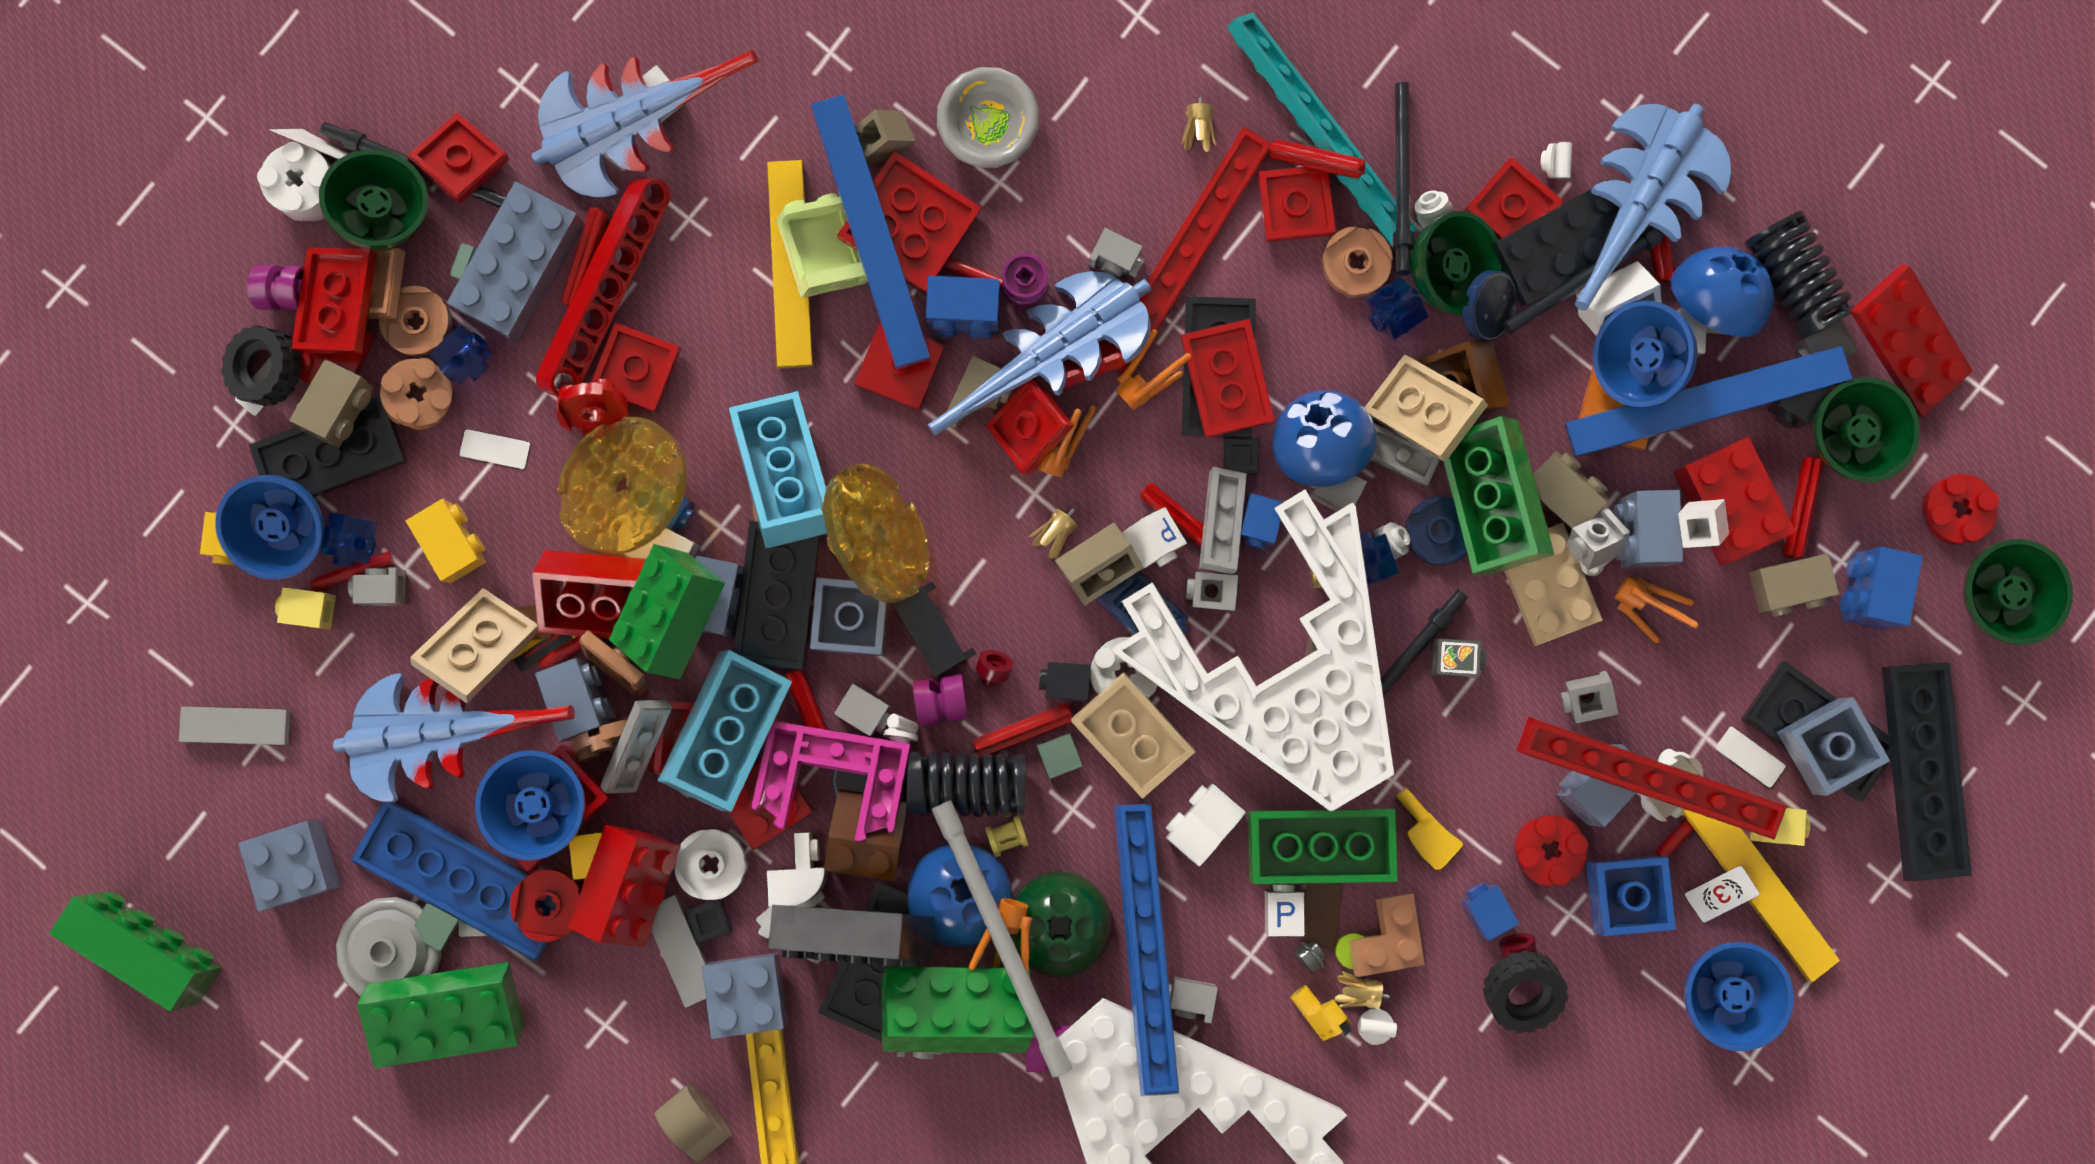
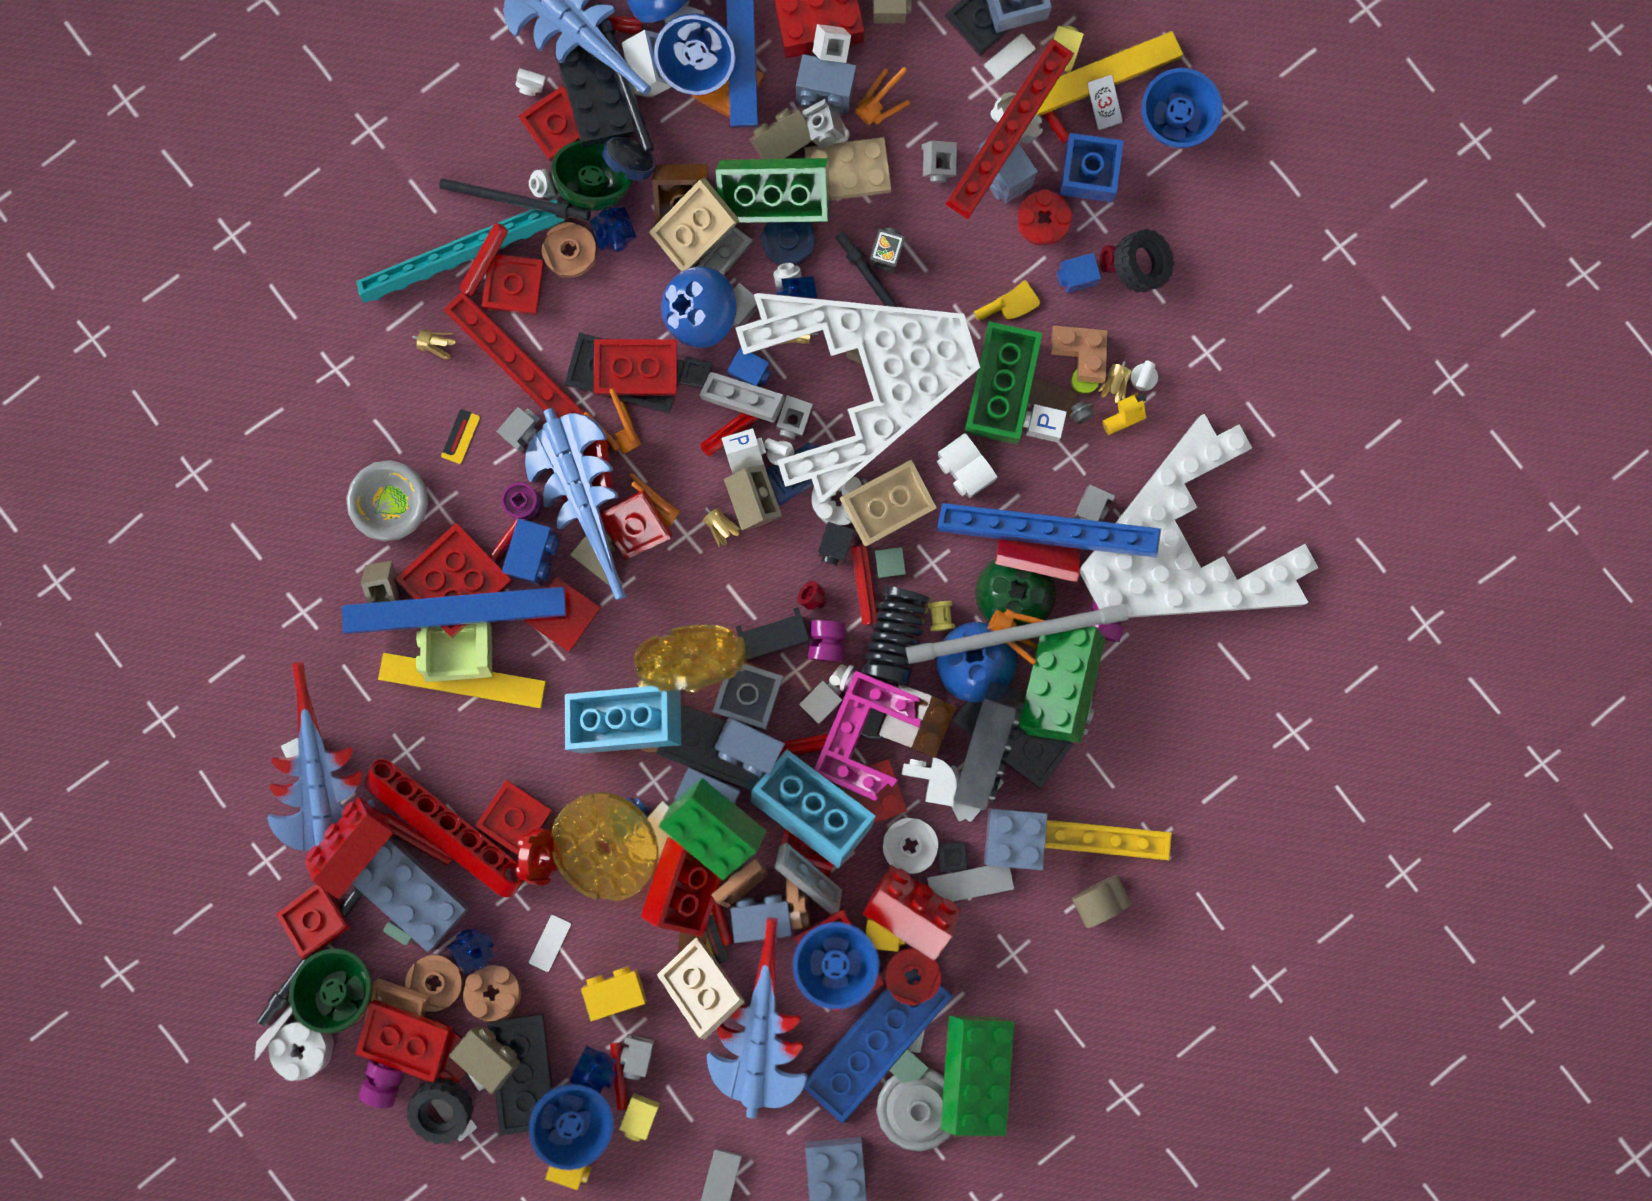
camera: 80 degrees left, 0 degrees up
none -> red brick [305,796,394,899]
none -> sticker [441,409,480,464]
none -> sand blue brick [714,718,784,776]
none -> white plate [764,438,794,465]
none -> red tile [995,539,1080,582]

